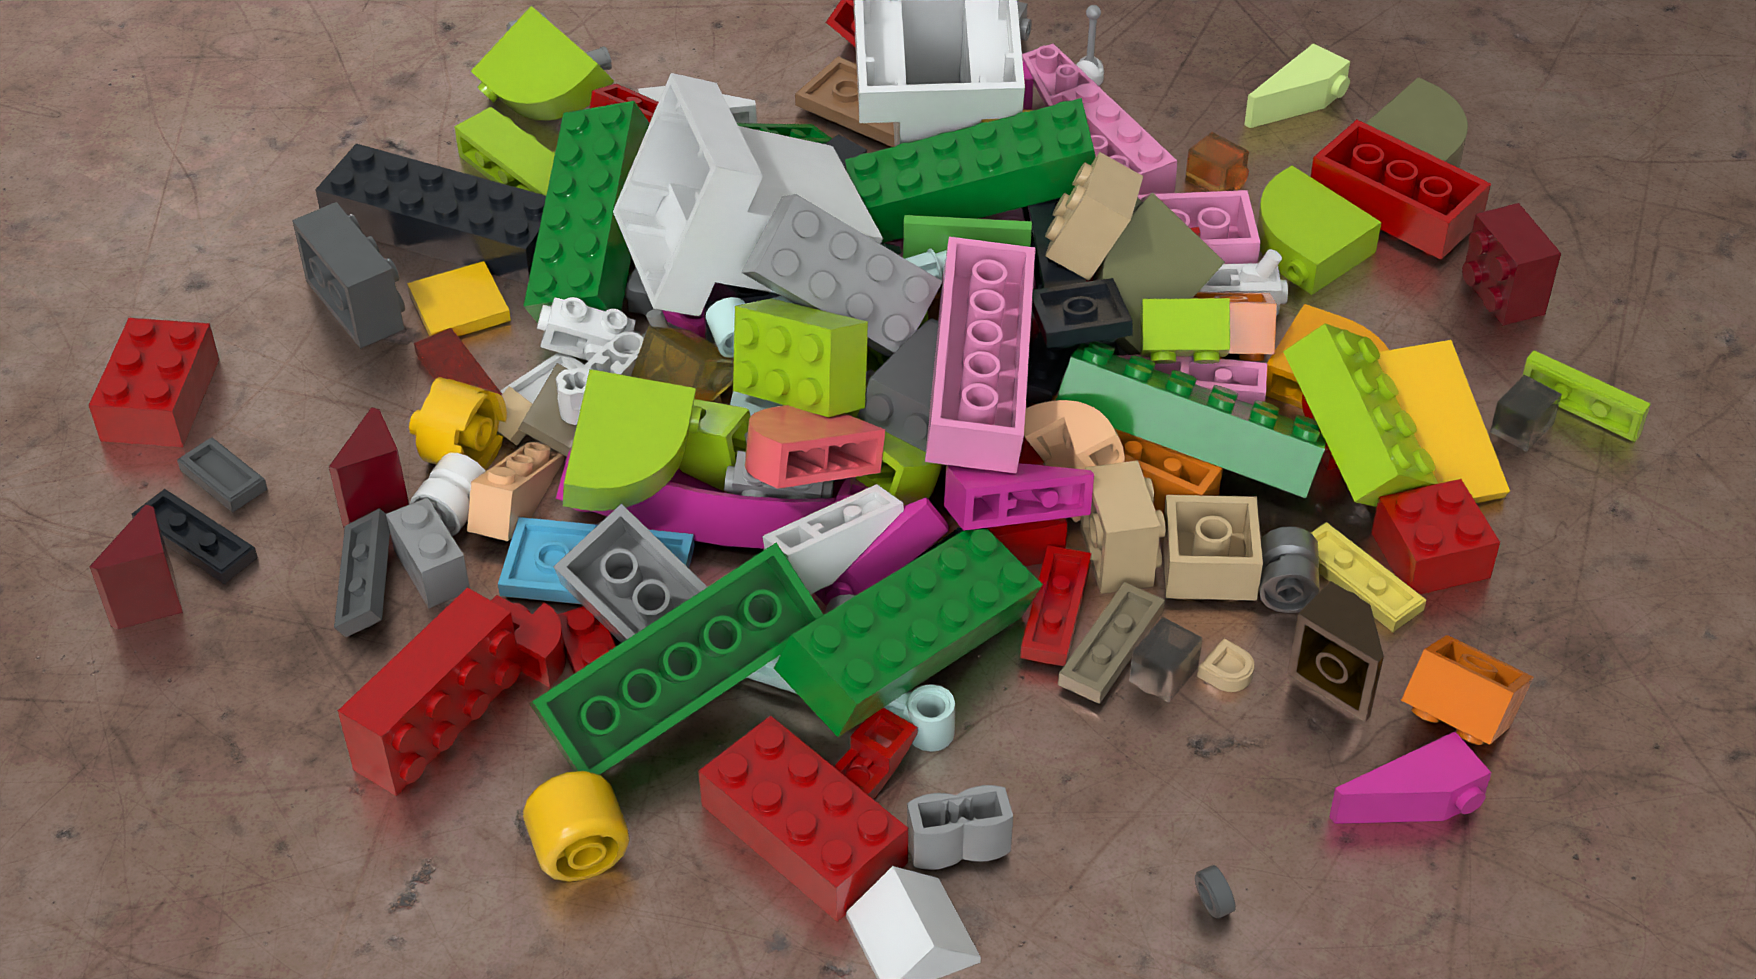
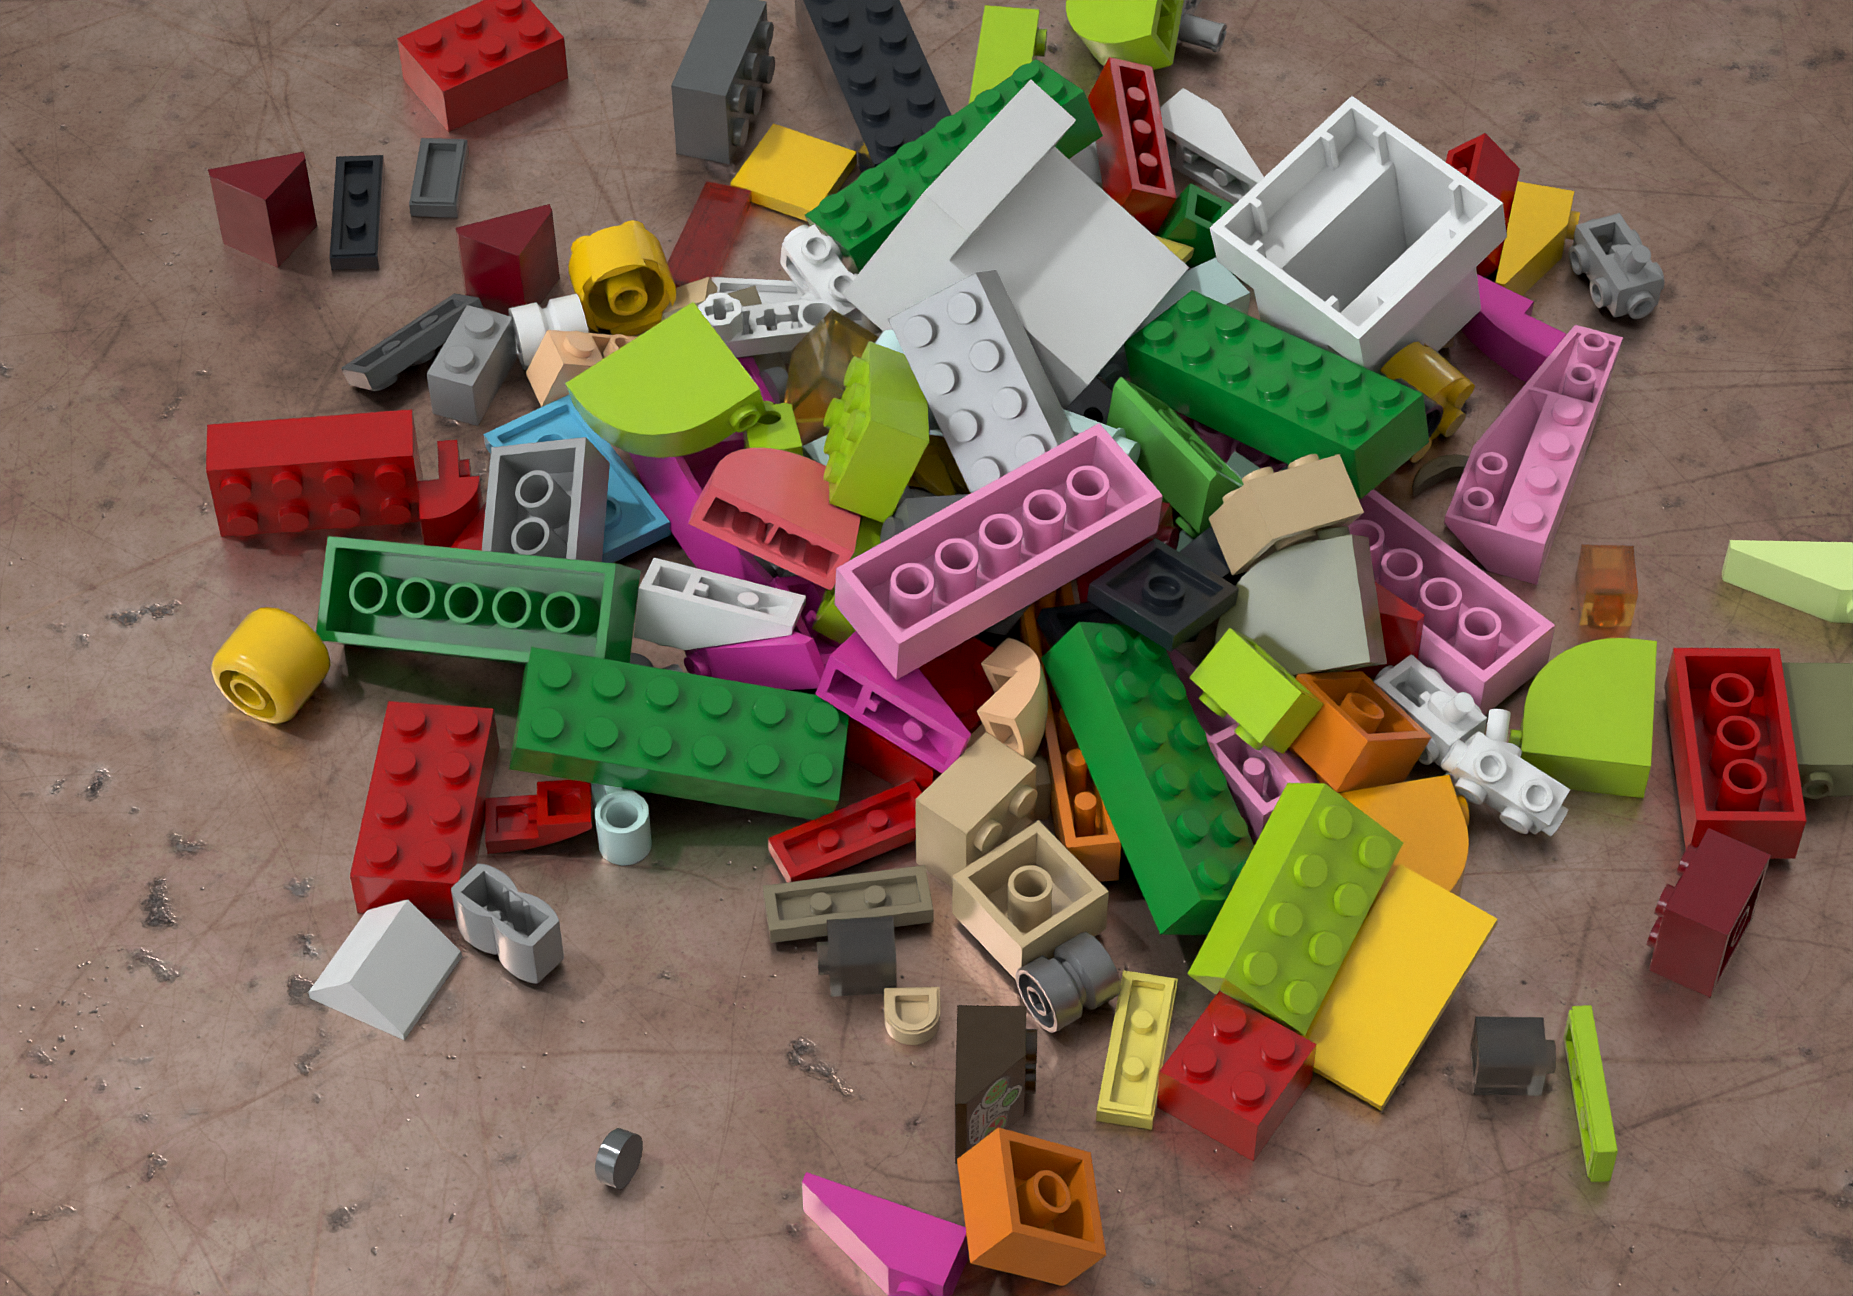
camera: 50 degrees right, 5 degrees up
hinge [1076,5,1104,86] -> none
none -> white brick [1440,709,1570,836]

